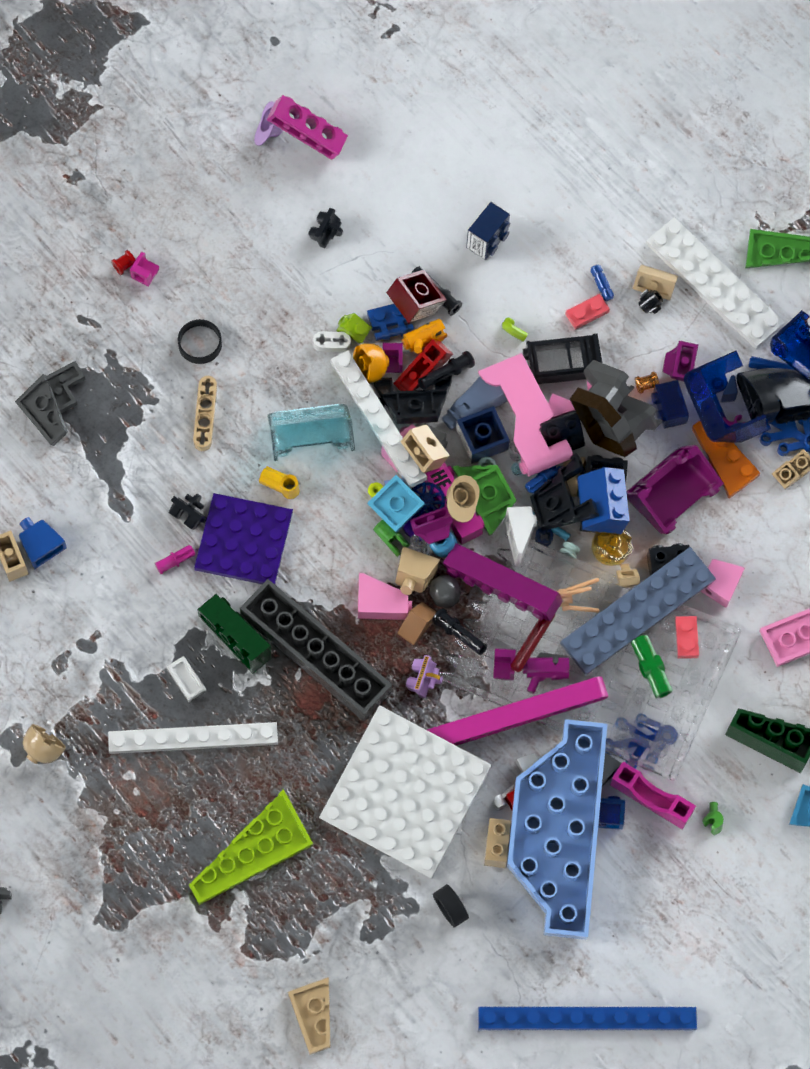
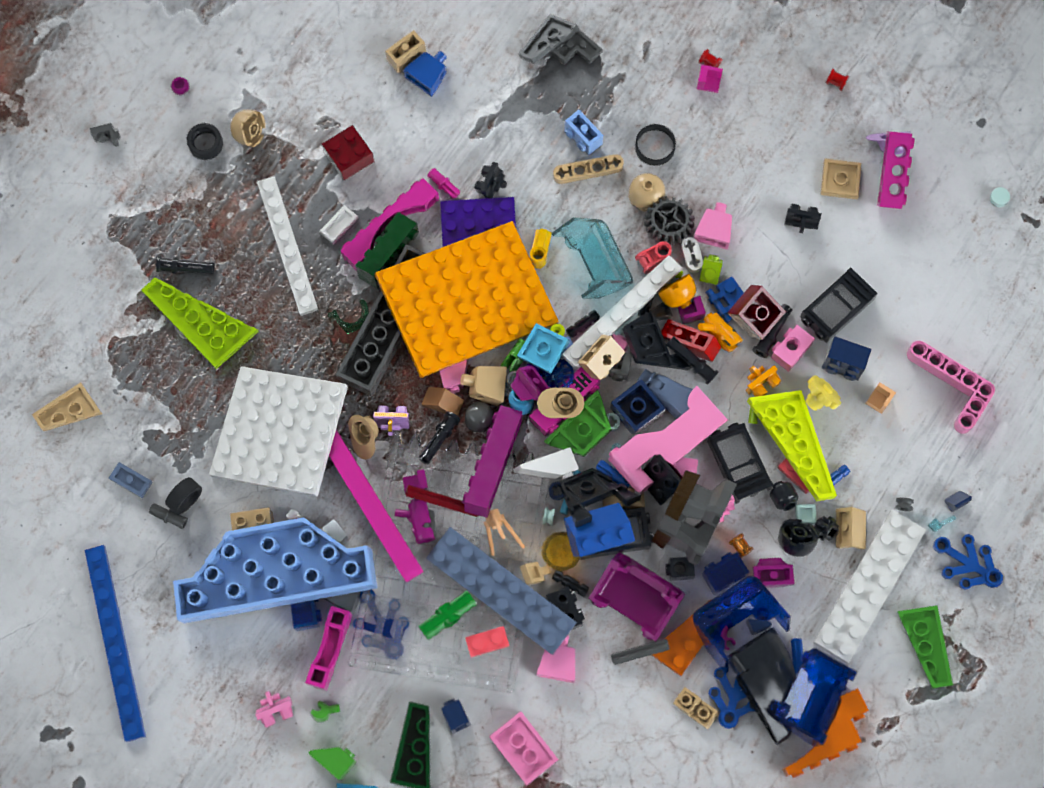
camera: 80 degrees right, 5 degrees up
none -> sand blue plate [109,462,153,499]
none -> dark grey axle [149,503,188,529]
none -> black pin [156,256,215,274]
none -> black tyre [186,123,223,160]
none -> bright pink hips [255,691,293,728]
none -> bright green slope [308,747,357,781]
none -> dark red brick [322,125,375,180]
none -> clear green helmet [328,299,369,334]
none -> dark pink arch [340,178,439,271]
none -> tan piece [348,415,379,460]
none -> light orange plate [375,221,559,378]
none -> dark blue brick [441,698,471,734]
none -> black axle [552,569,589,597]
none -> light blue brick [565,110,603,155]
none -> black axle [566,310,600,338]
none -> dark grey axle [611,639,670,665]
none -> tan cylinder [629,173,665,211]
none -> coral piece [635,242,672,274]
none -> dark grey gear [644,196,695,246]
none -> black brick [665,557,695,581]
none -> bright pink torso [694,202,732,250]
none -> light orange hips [745,365,781,397]
none -> neon yellow wing [747,390,837,501]
none -> black head [769,481,799,511]
none -> bright pink brick [771,325,815,372]
none -> black cylinder [778,519,819,557]
none -> light aqua tile [795,504,816,525]
none -> black door [800,267,878,343]
none -> light yellow plant [805,375,841,411]
none -> tan tile [820,159,862,199]
none -> red bush [826,68,849,91]
none -> light nougat panel [865,382,896,414]
none -> dark grey bush [895,497,914,511]
none -> bright pink beam [907,341,995,434]
none -> clear light blue hand [928,515,956,532]
none -> blue plant [933,534,1003,590]
none -> dark blue slope [945,491,972,512]
none -> light aqua tile [990,187,1010,207]

